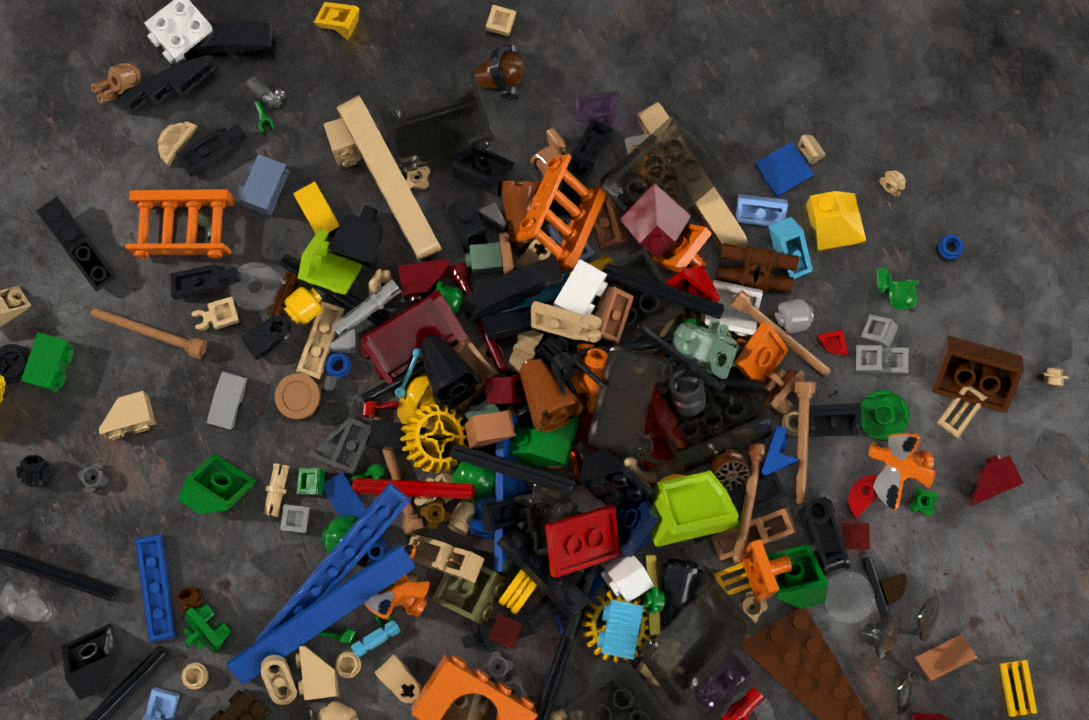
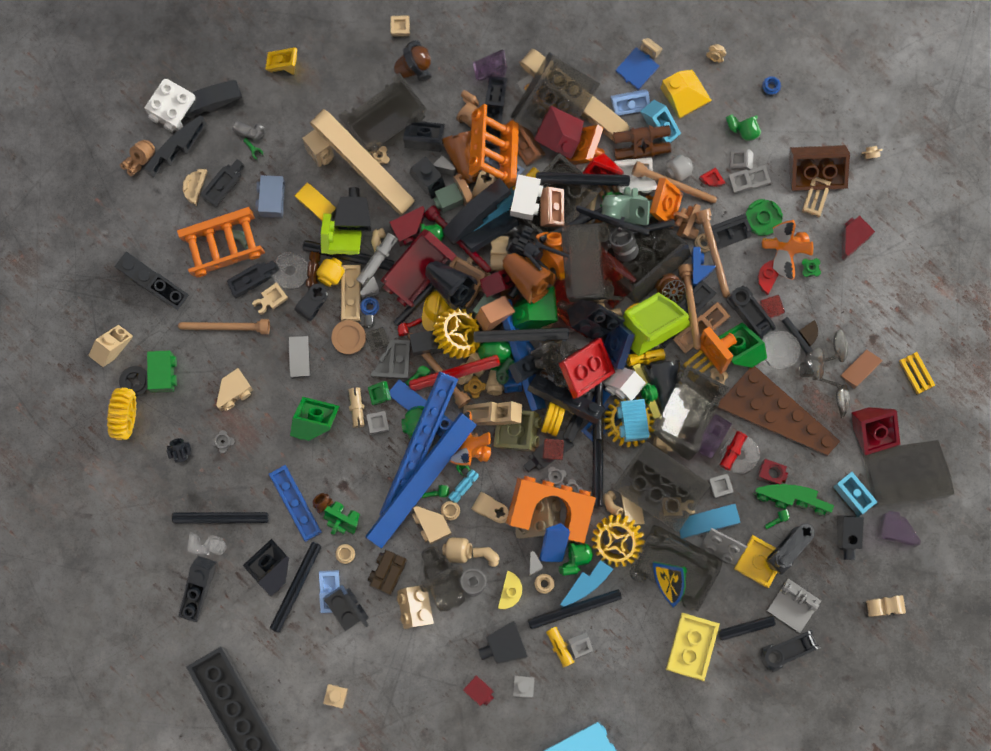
camera: 20 degrees left, 0 degrees up
tan plate [261,655,297,705] -> none
medium azure hinge [395,348,421,398] -> none
tan hinge [531,301,602,343] -> none
none -> dark green arm [496,357,515,384]
none -> yellow pin [626,348,665,367]

